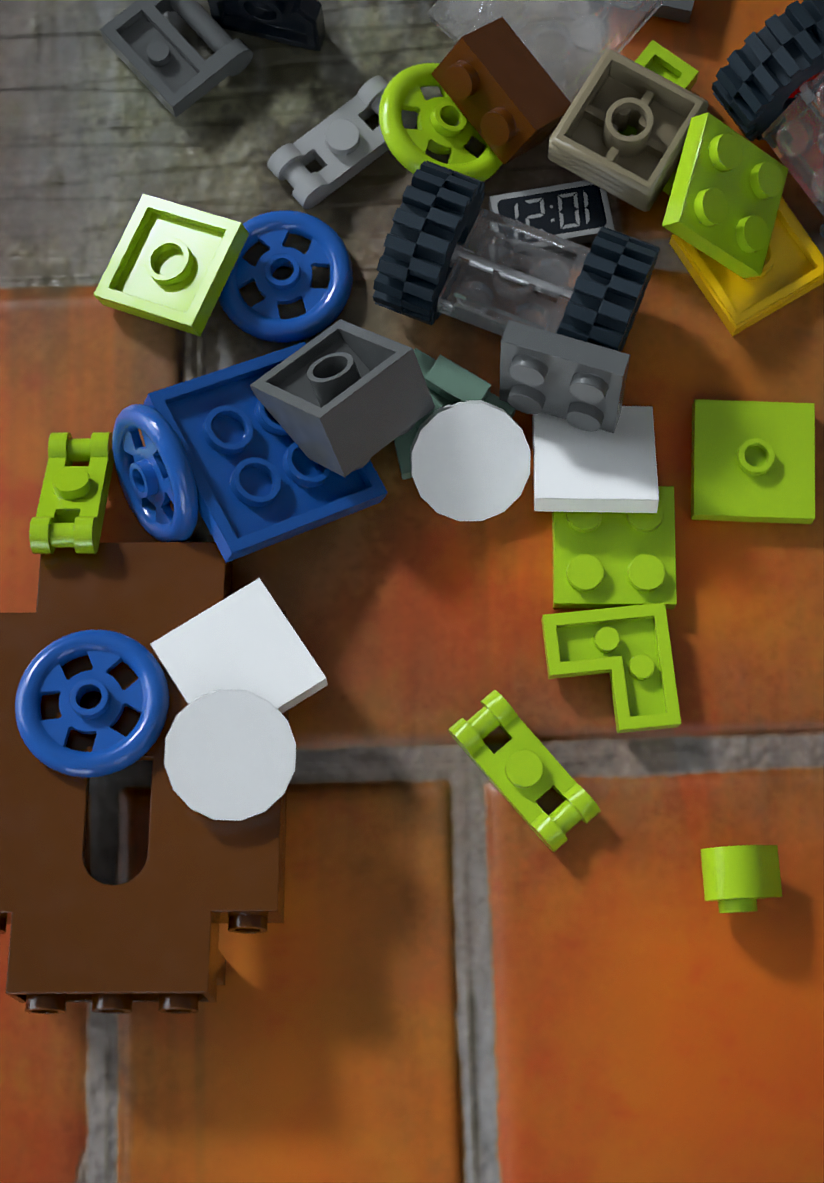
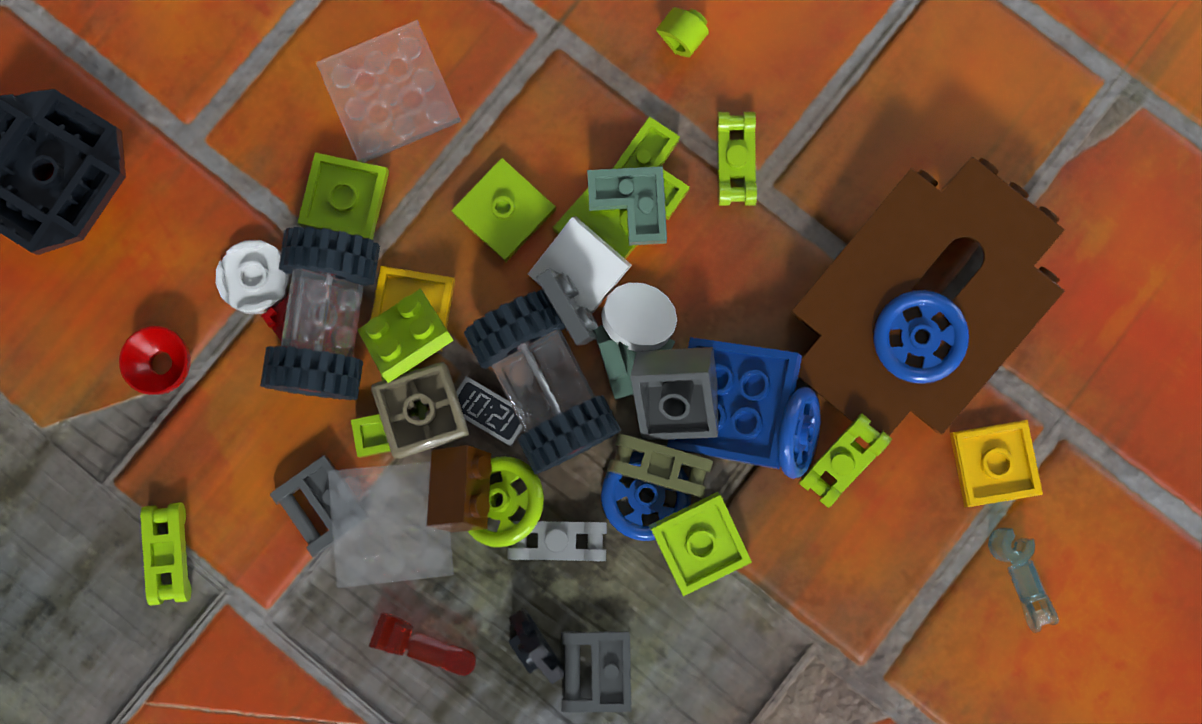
camera: 140 degrees left, 5 degrees up
white tile [151,578,328,713] -> none
white tile [164,689,296,821] -> none
none -> sand green plate [587,166,667,245]
none -> olive plate [607,434,713,498]

